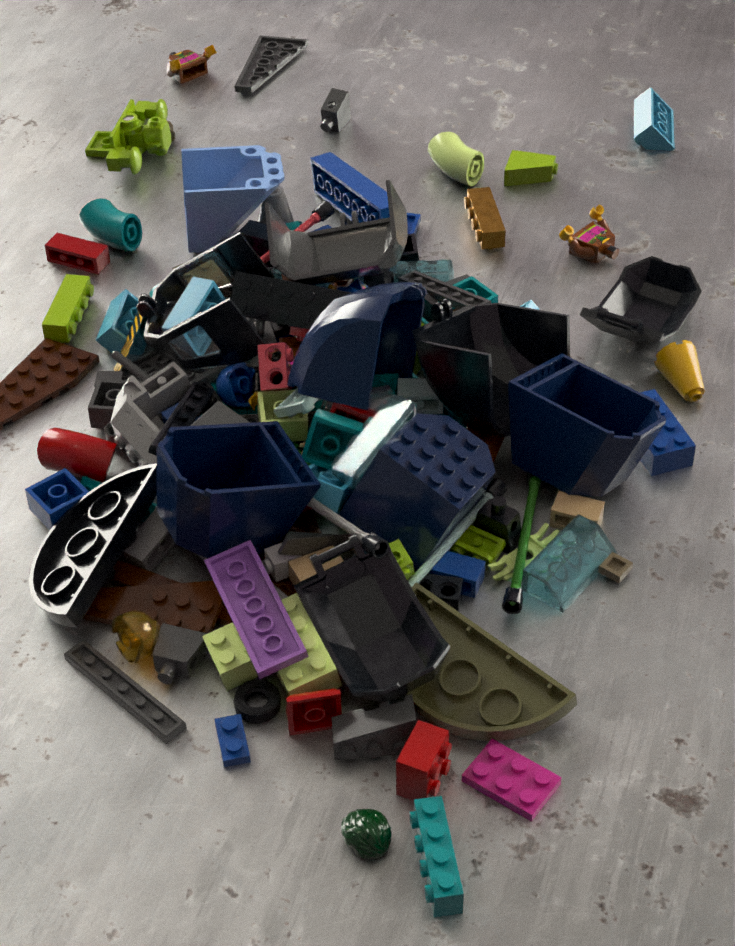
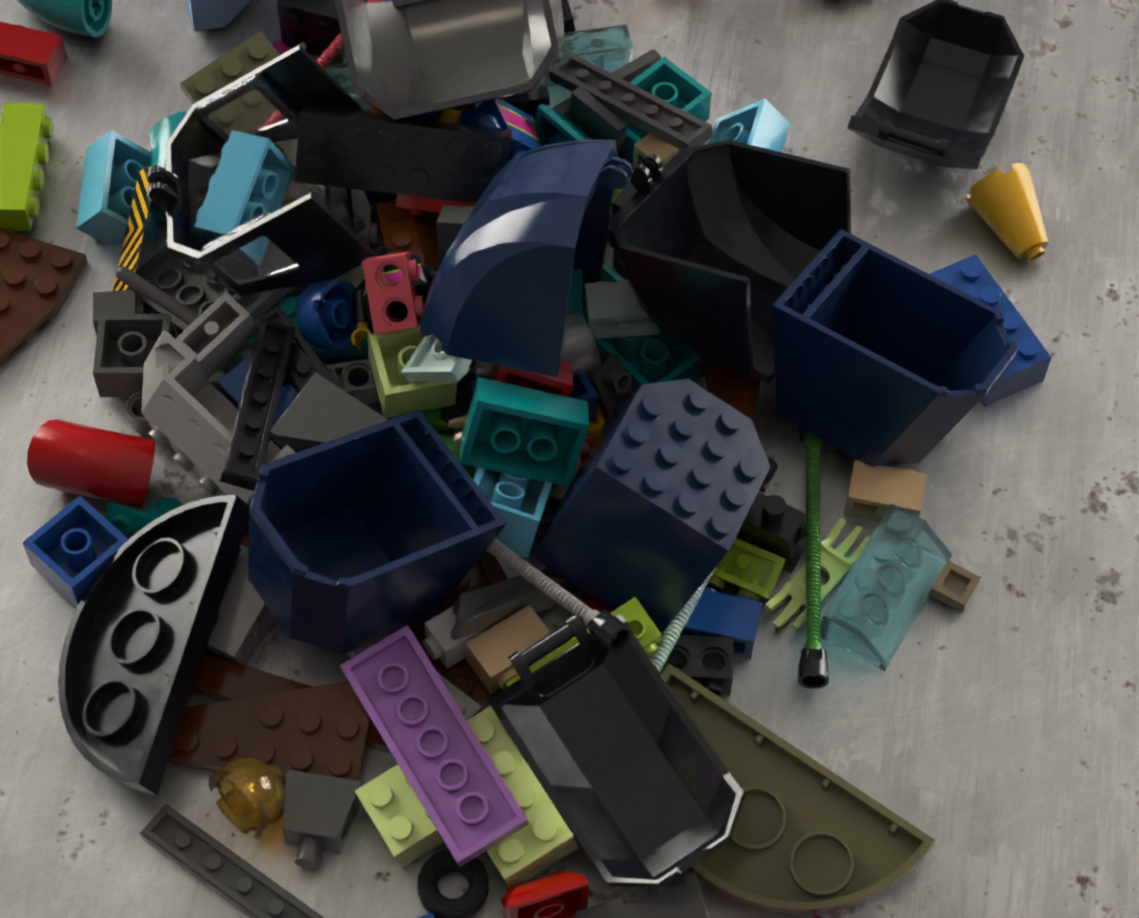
camera: 10 degrees left, 15 degrees up
clear light blue slope [332,394,417,491] -> none

